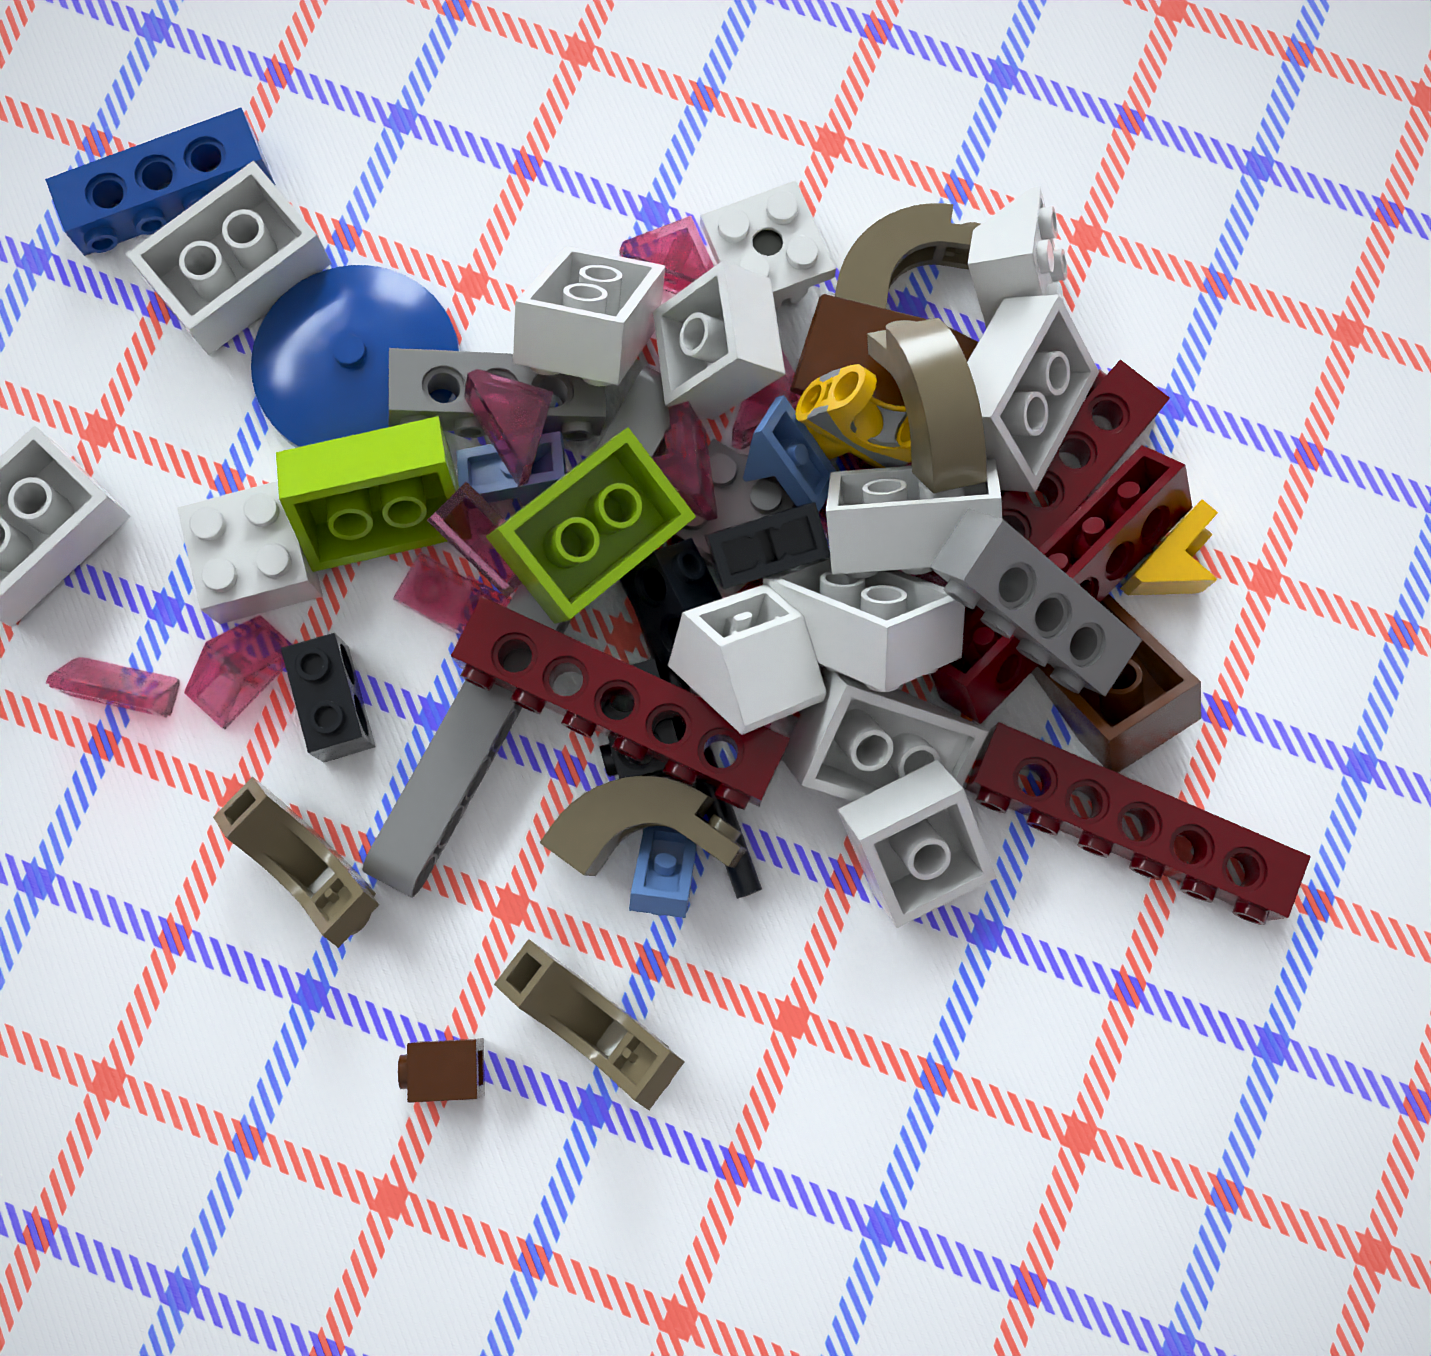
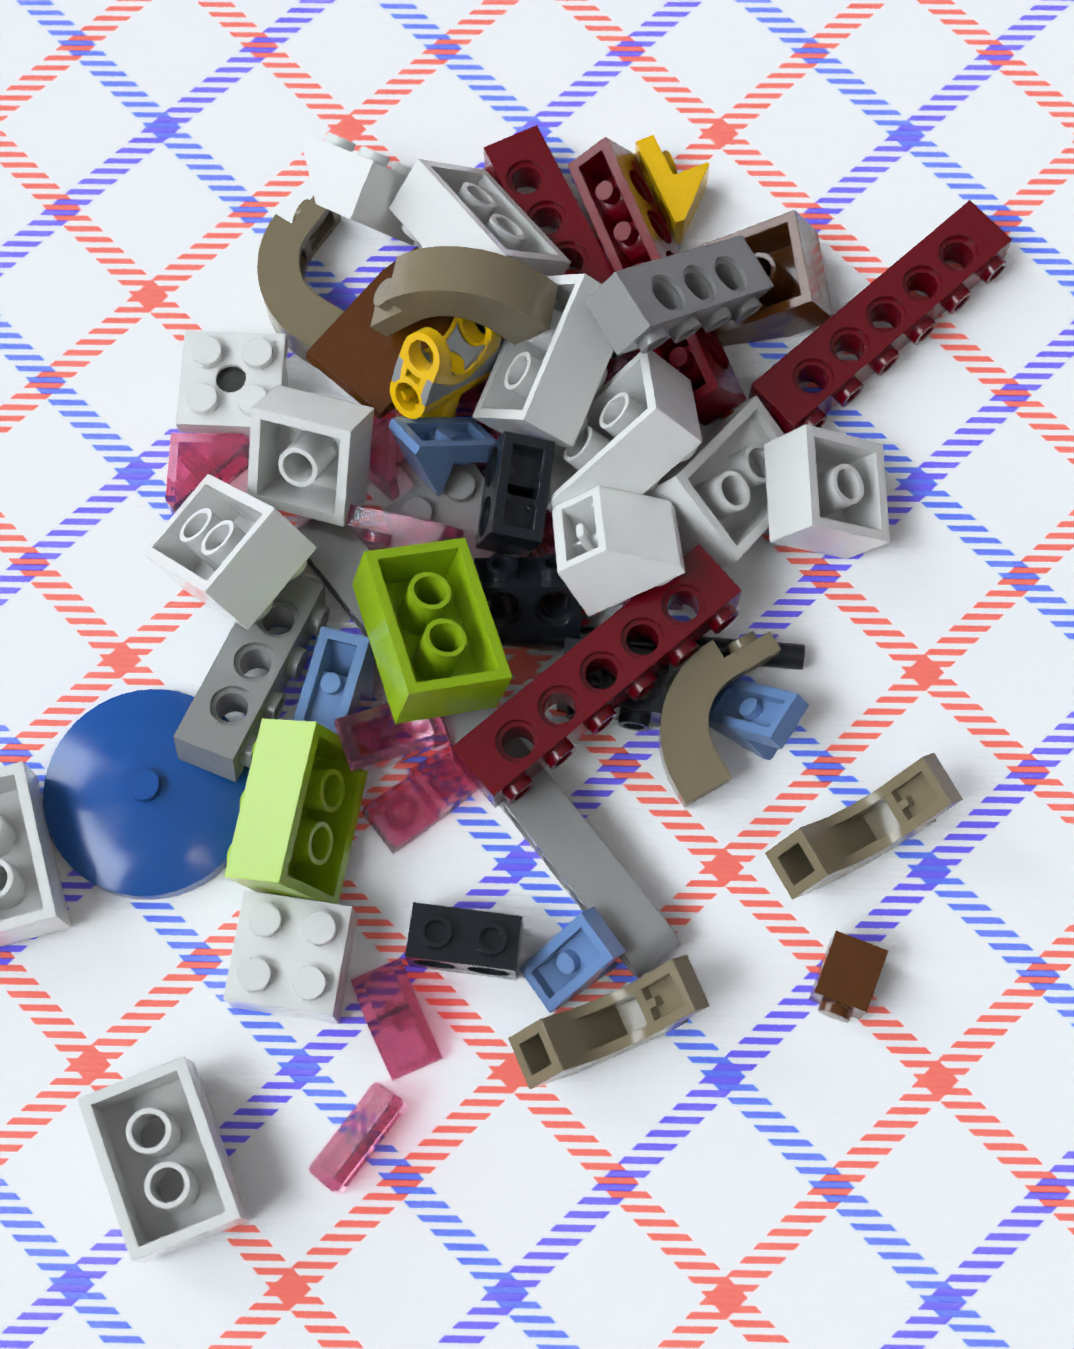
camera: 60 degrees left, 5 degrees down
clear pink slope [464,369,553,487] -> none
none -> medium blue slope [519,906,626,1013]

